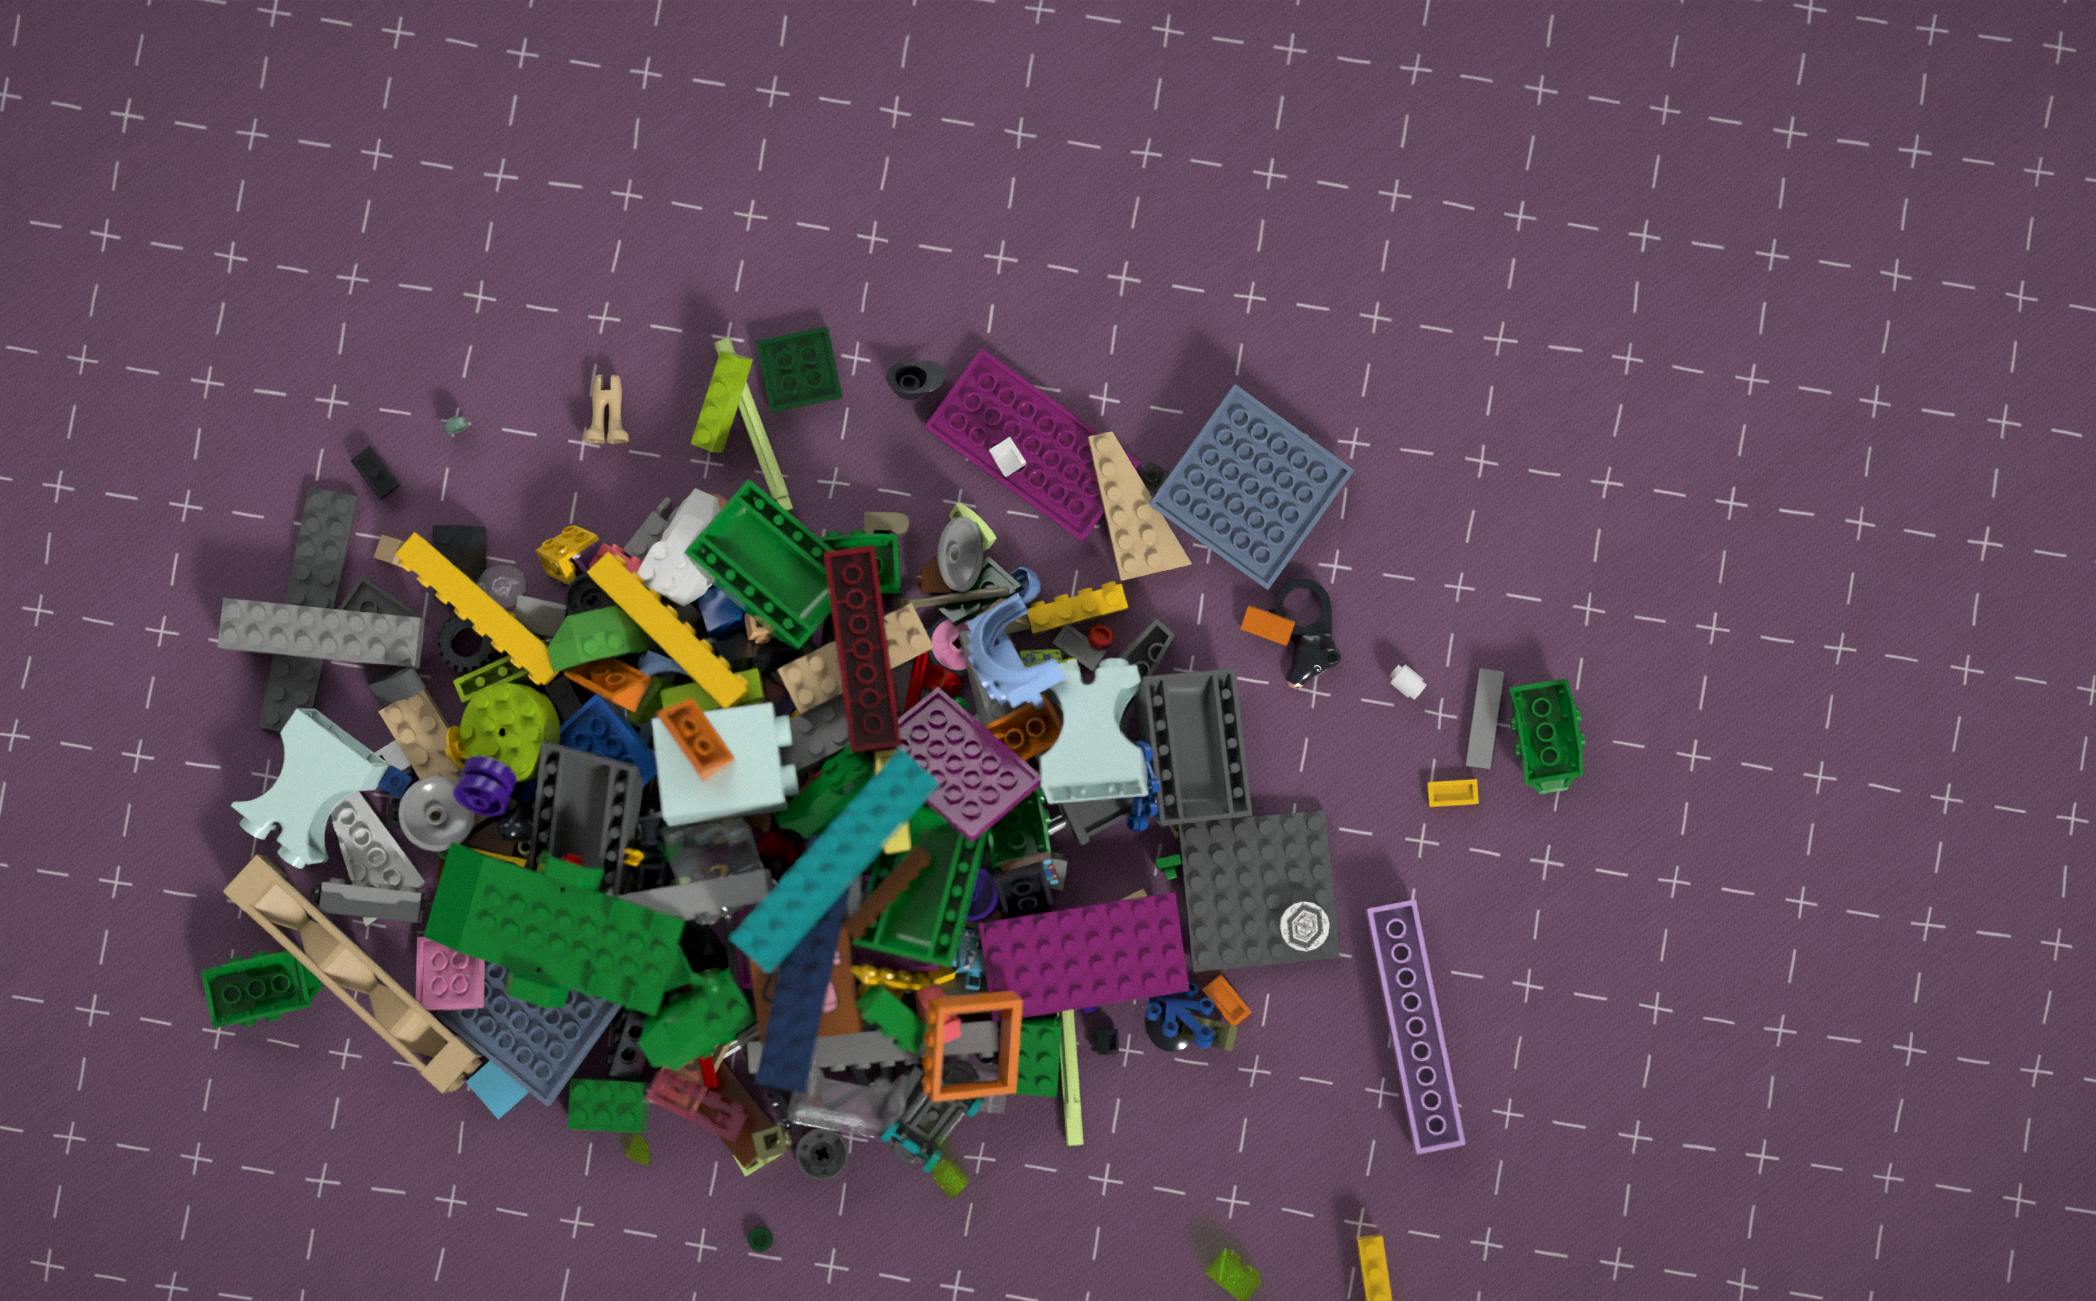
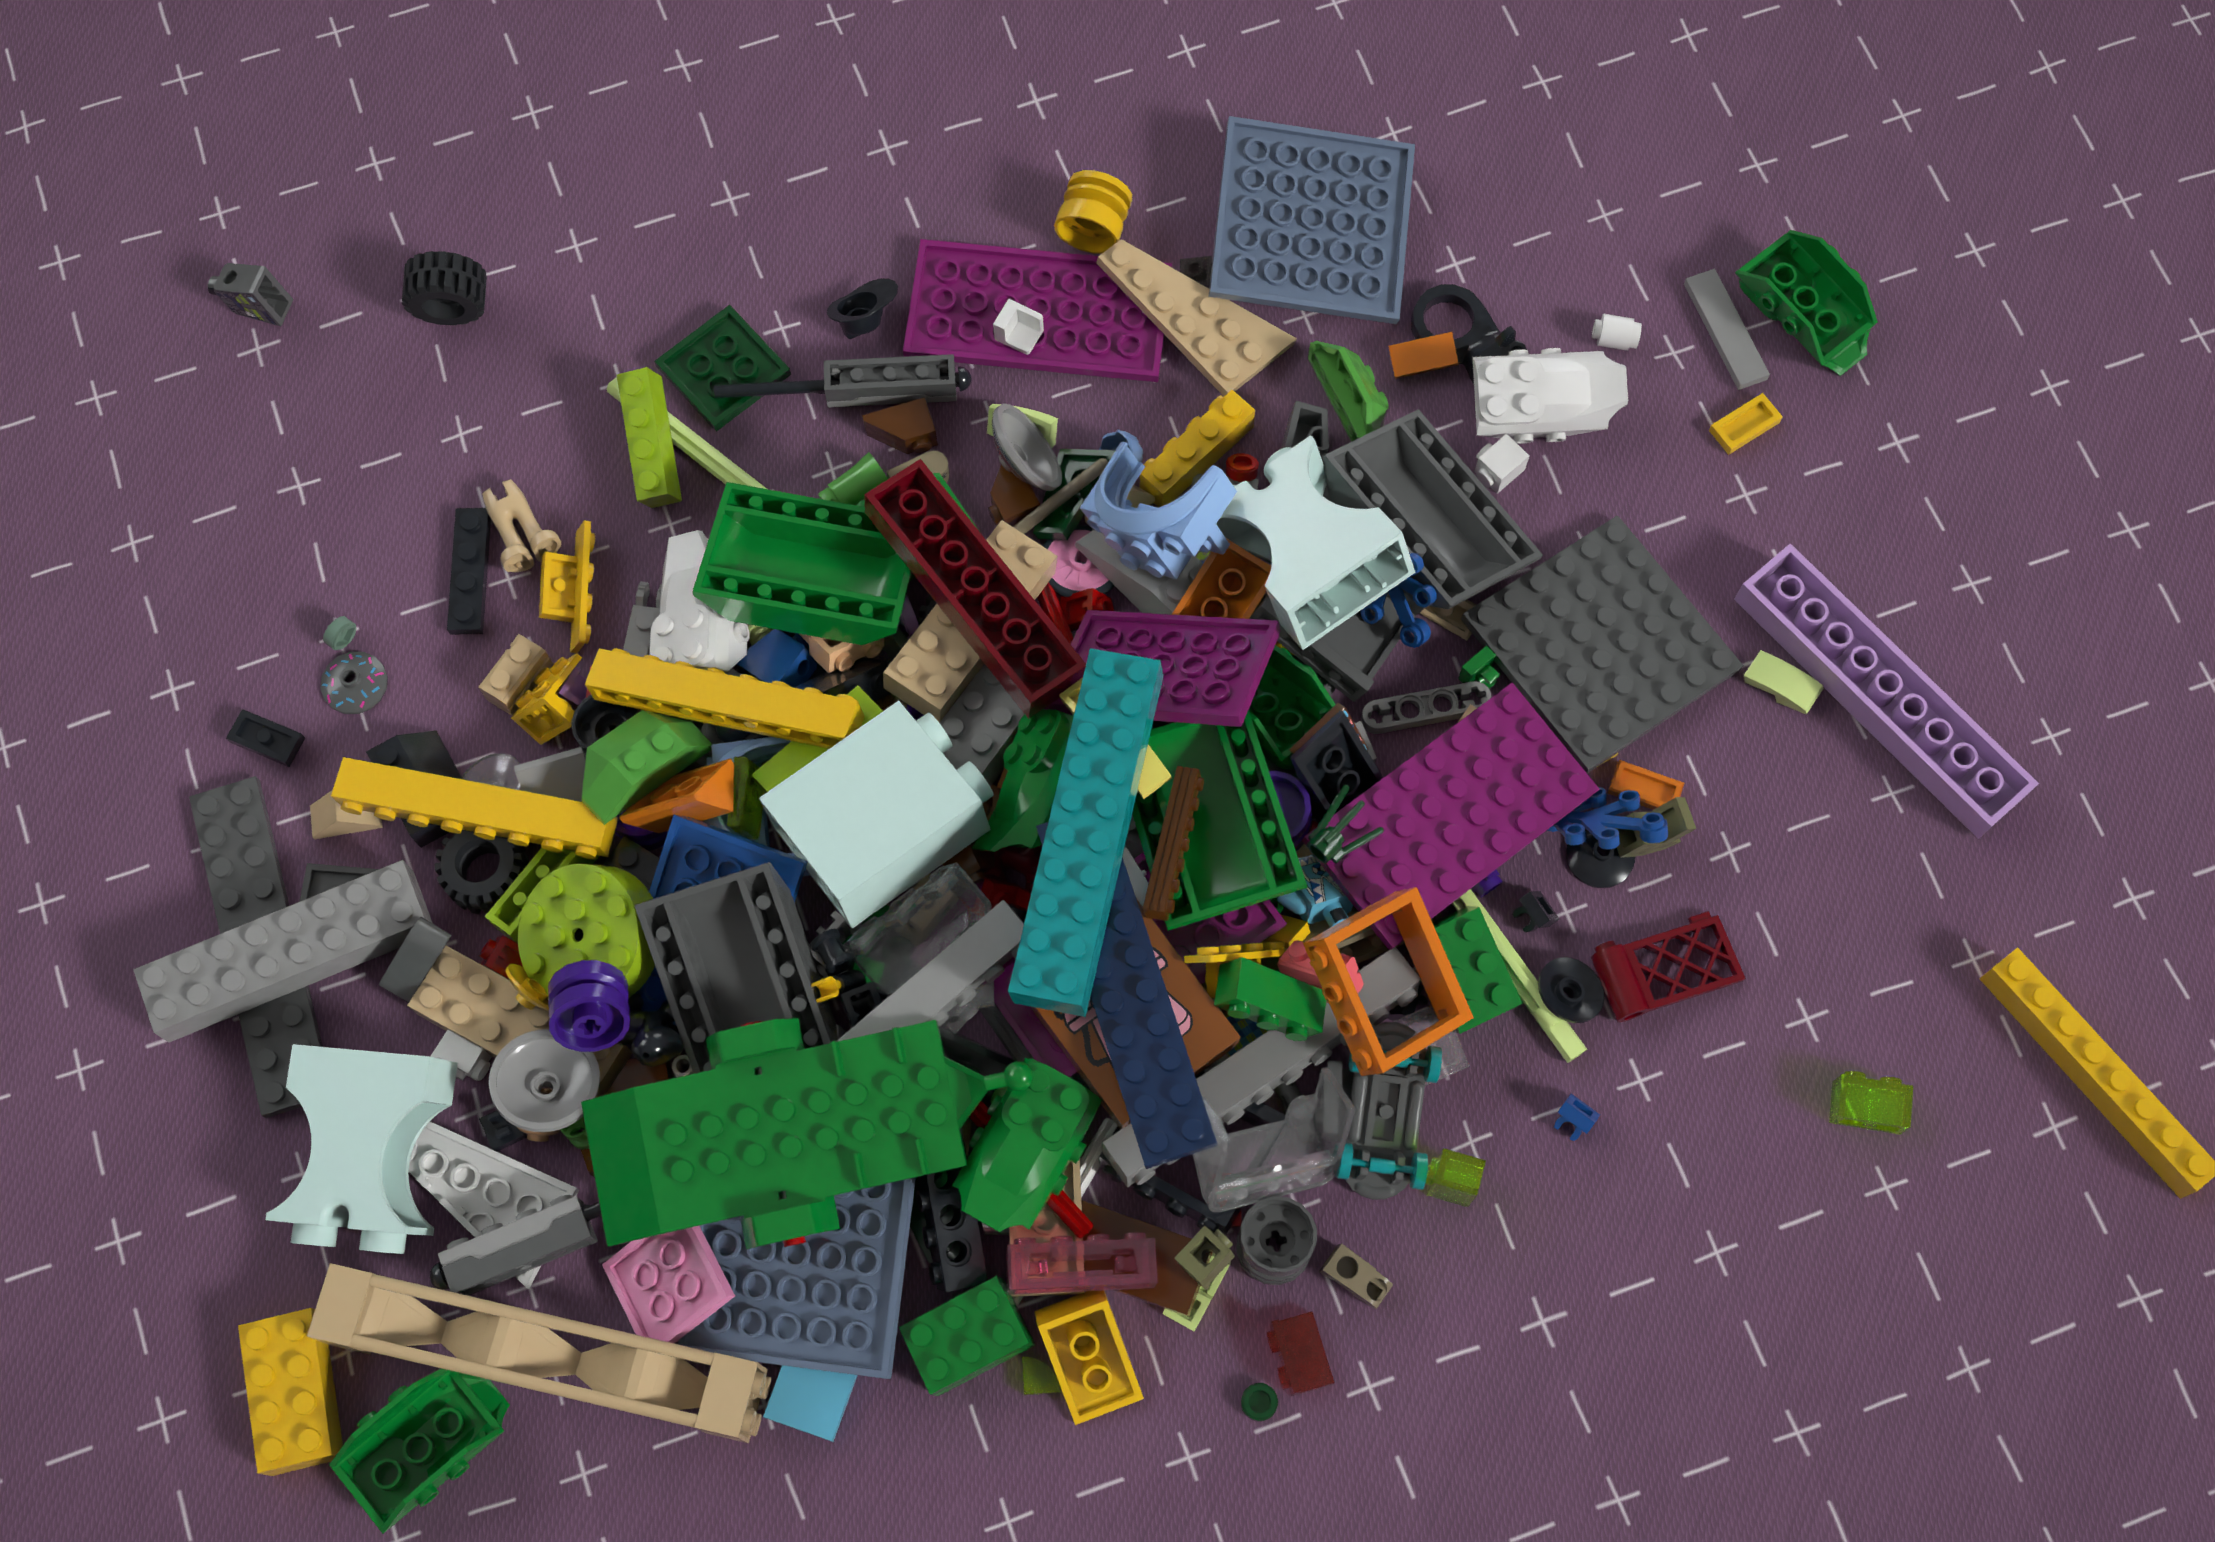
camera: 30 degrees left, 15 degrees down
blue bracket [379,766,412,799] -> none
orange slope [657,698,735,781] -> none
tile [1279,902,1330,951] -> none
none -> dark grey torso [208,263,294,326]
none -> yellow brick [238,1308,343,1476]
none -> dark grey dish [320,652,388,714]
none -> black tyre [402,251,487,326]
none -> black plate [447,508,491,635]
none -> tan brick [478,634,553,716]
none -> red bracket [479,935,523,980]
none -> yellow bracket [539,520,595,653]
none -> dark grey piece [714,354,972,407]
none -> bright green plant [818,452,888,505]
none -> reddish brown slope [862,397,938,454]
none -> yellow slope [1034,1285,1144,1425]
none -> yellow wheel [1054,170,1132,254]
none -> clear red bracket [1266,1311,1335,1396]
none -> dark green plant [1307,785,1384,864]
none -> bright green wedge [1308,341,1389,442]
none -> dark tan leg [1318,1243,1393,1309]
none -> light grey beam [1361,682,1491,734]
none -> white slope [1473,348,1628,444]
none -> white brick [1474,434,1530,494]
none -> black dish [1538,957,1604,1023]
none -> blue tile [1554,1093,1600,1141]
none -> dark red piece [1591,911,1746,1023]
none -> yellowish green slope [1744,650,1823,715]

